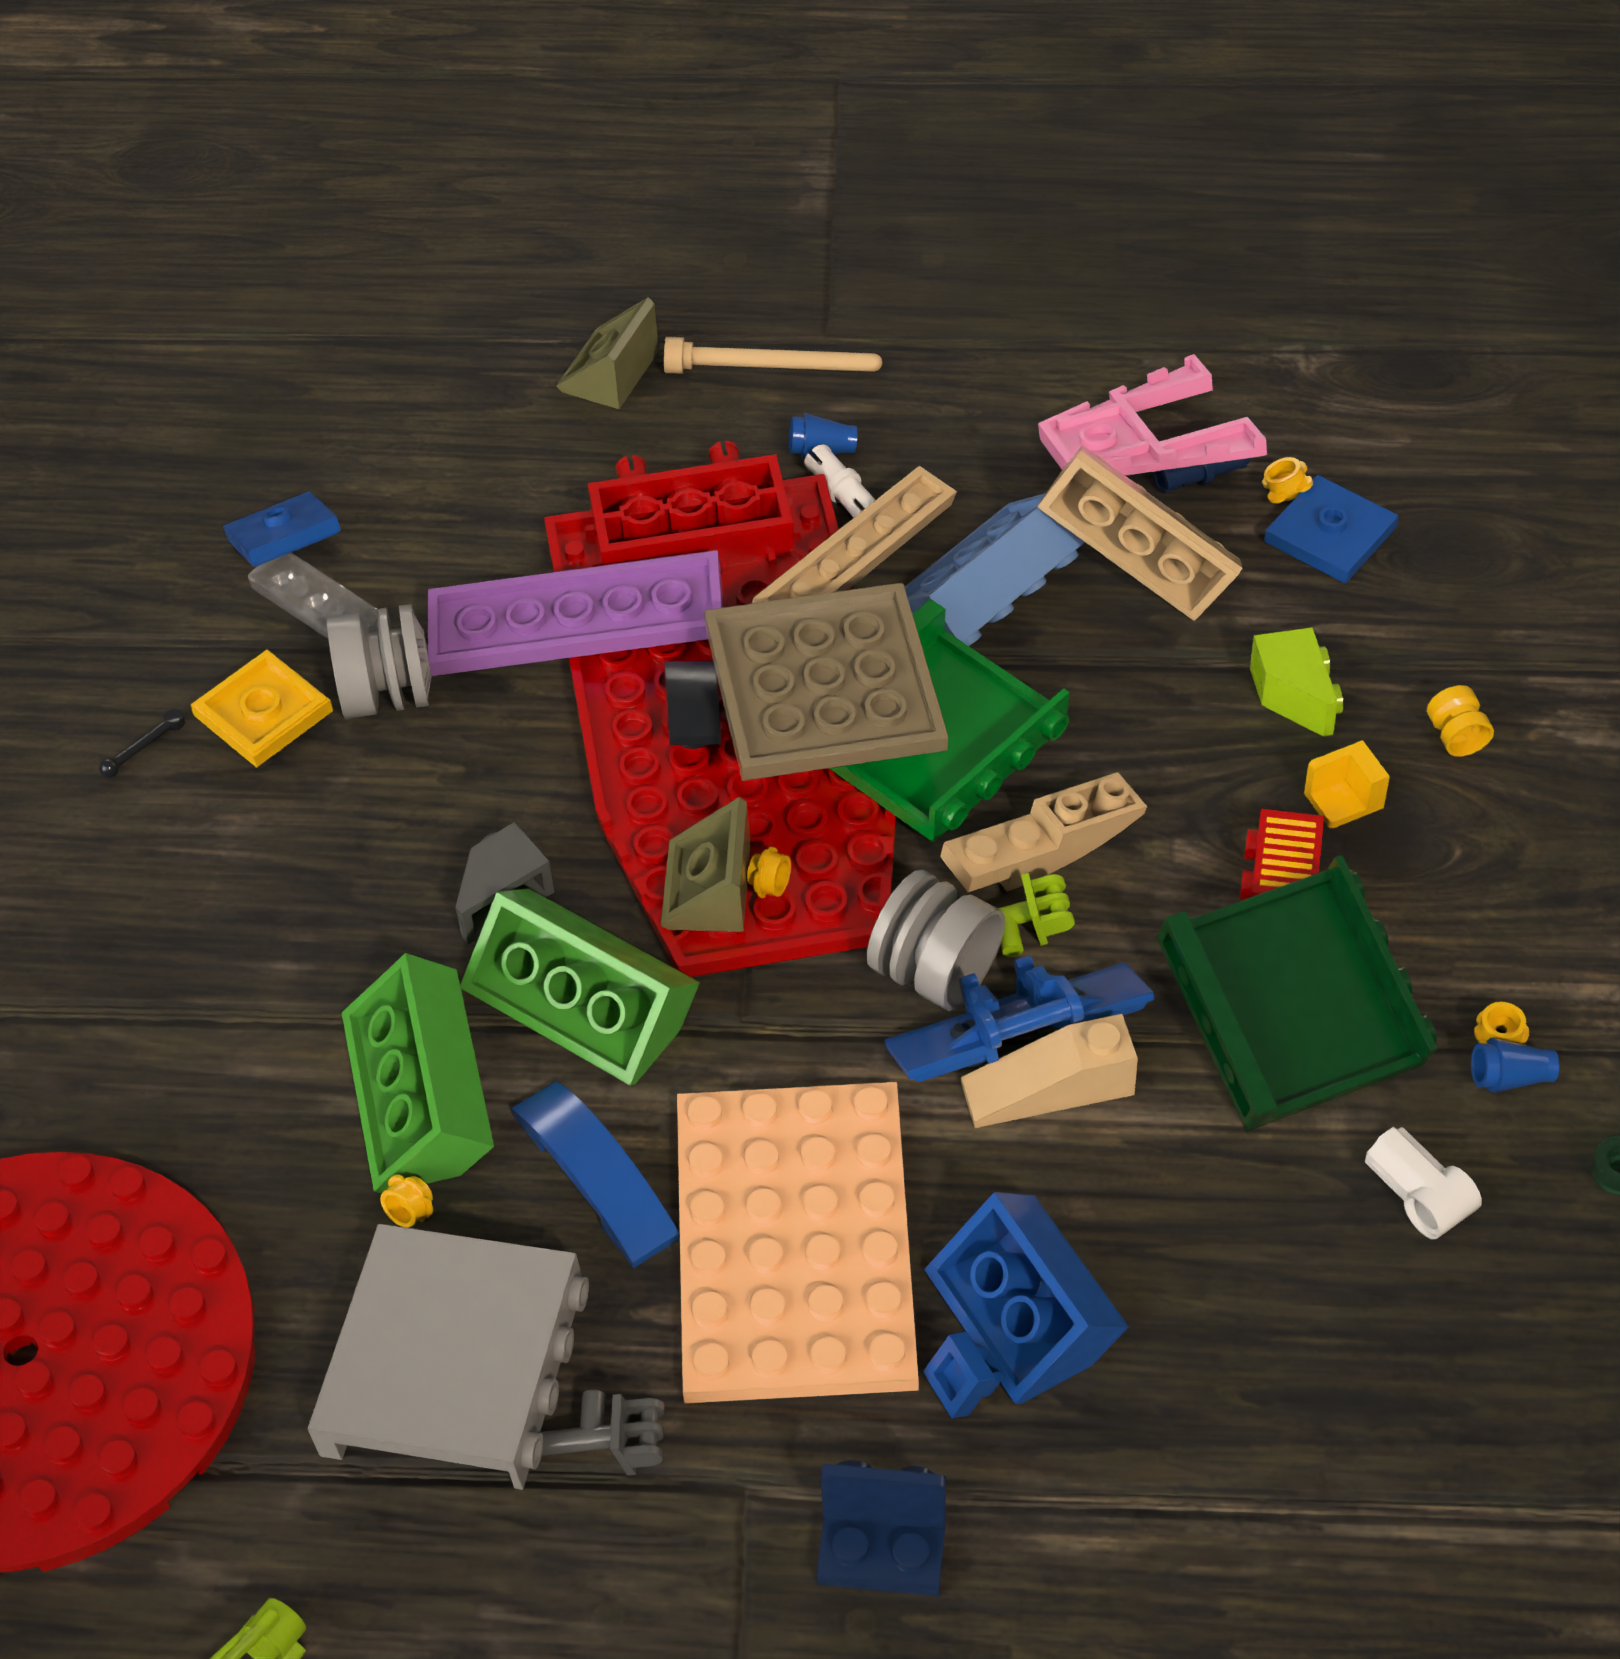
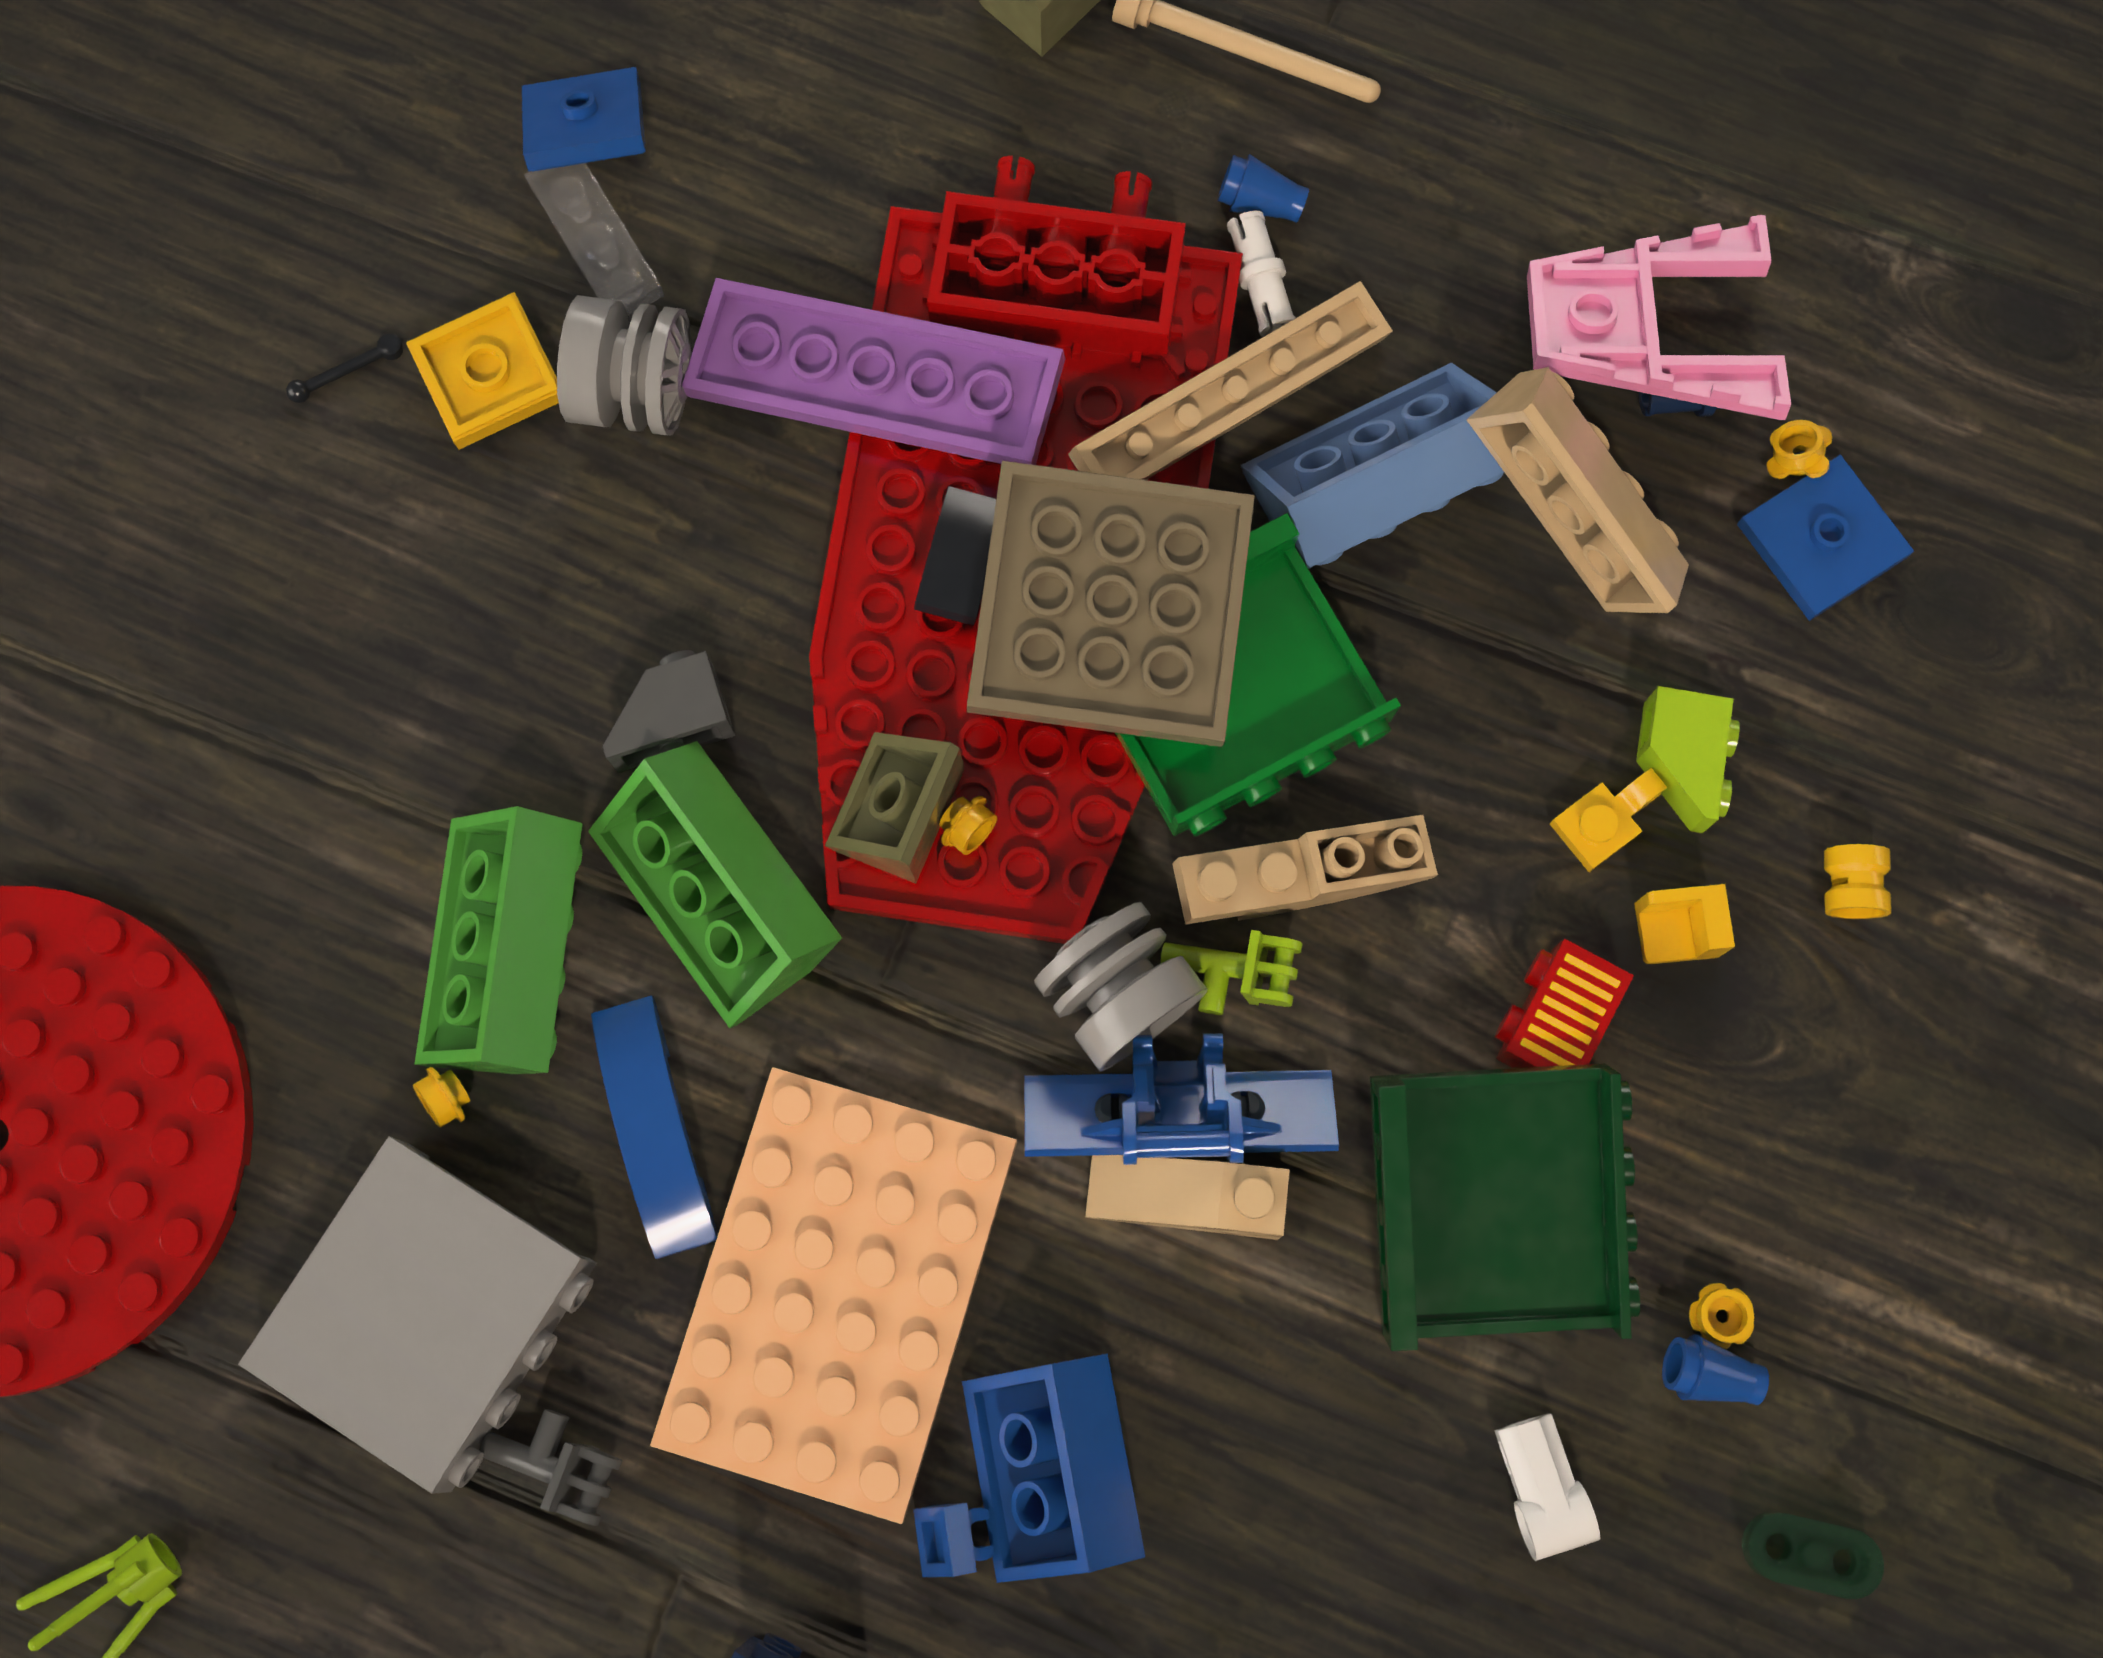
camera: 20 degrees right, 25 degrees up
none -> yellow plate [1550,768,1667,872]

